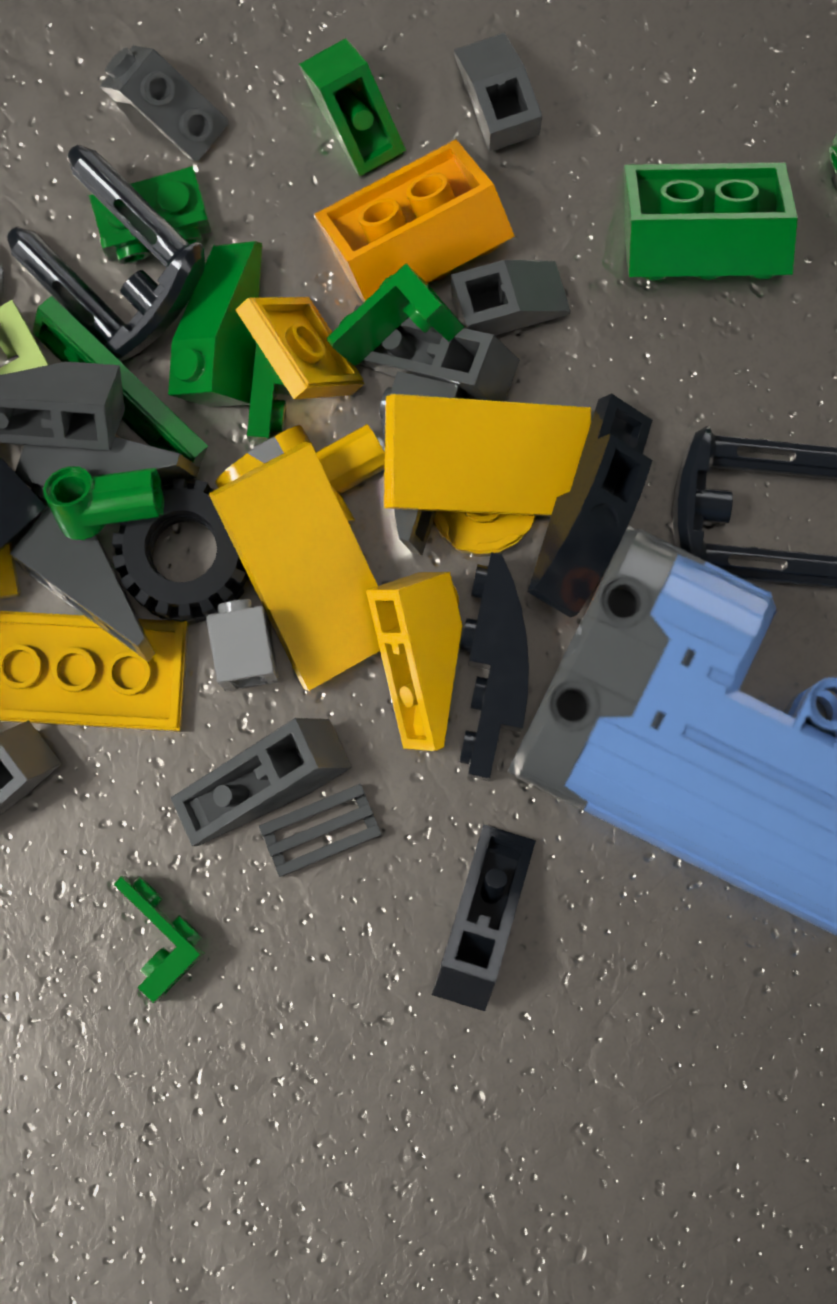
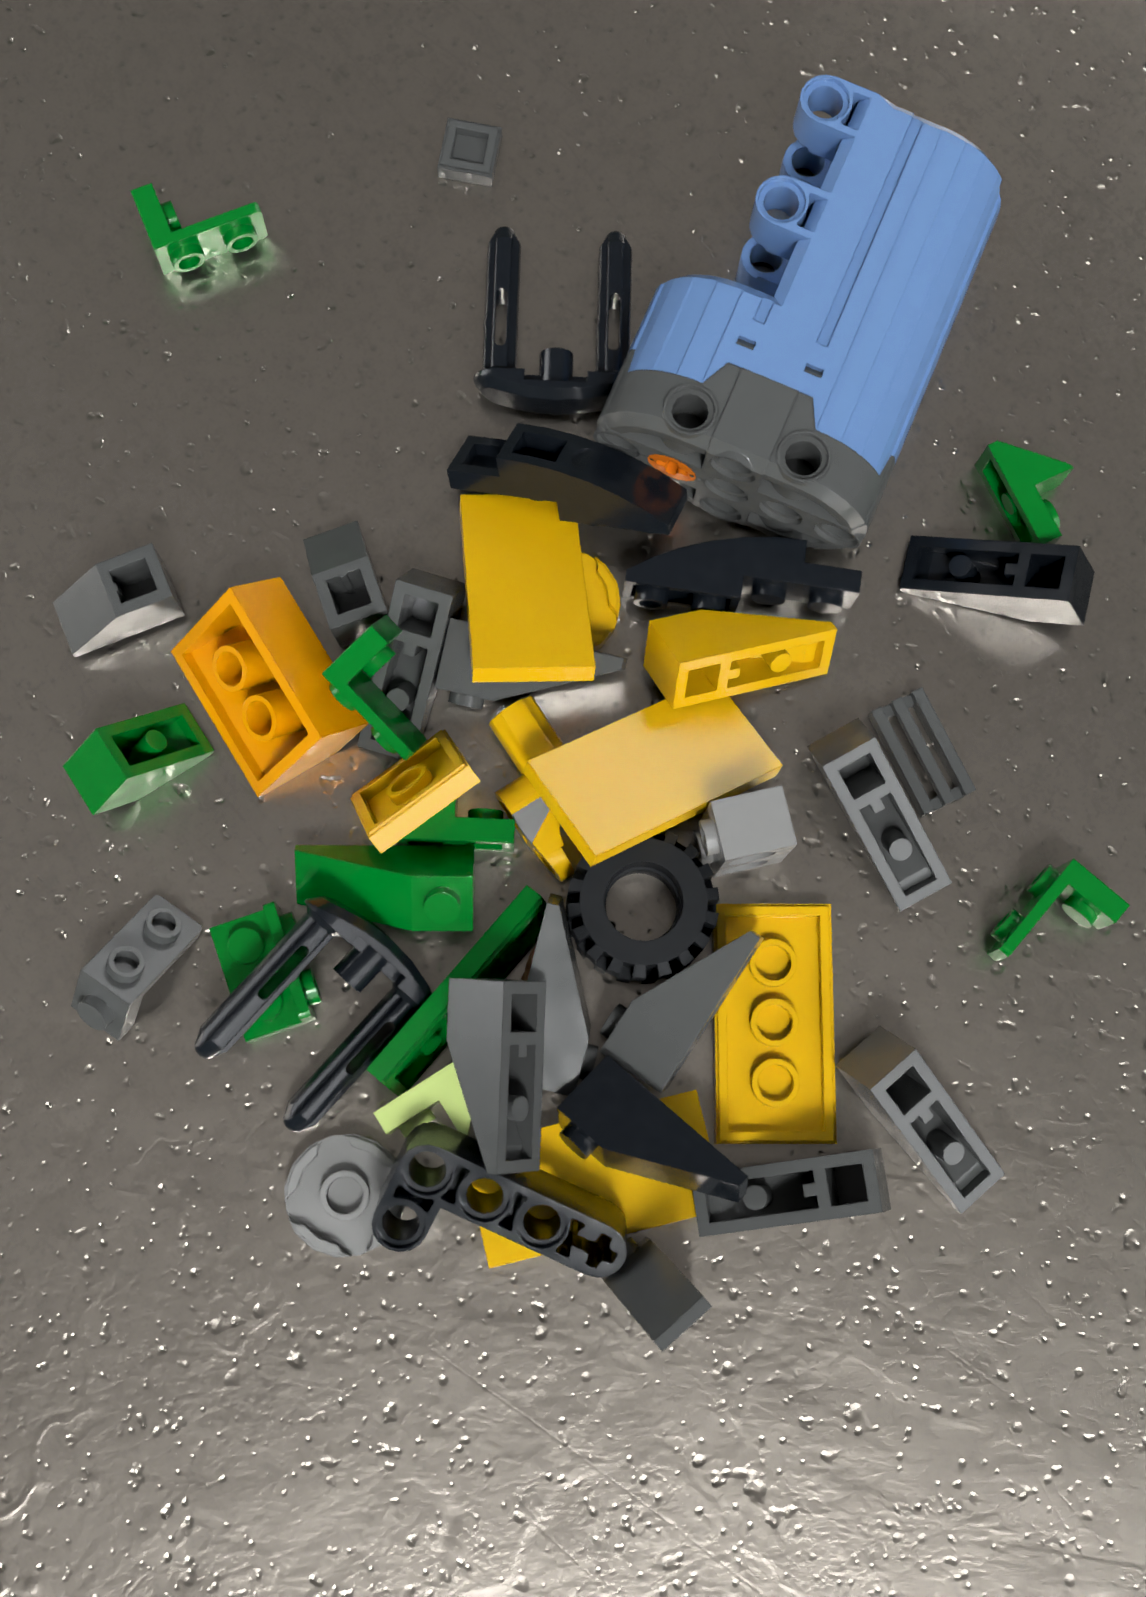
camera: 105 degrees left, 5 degrees down
green piece [43,466,164,540] -> none
green slope [624,162,798,280] -> none
none -> green slope [975,440,1074,544]

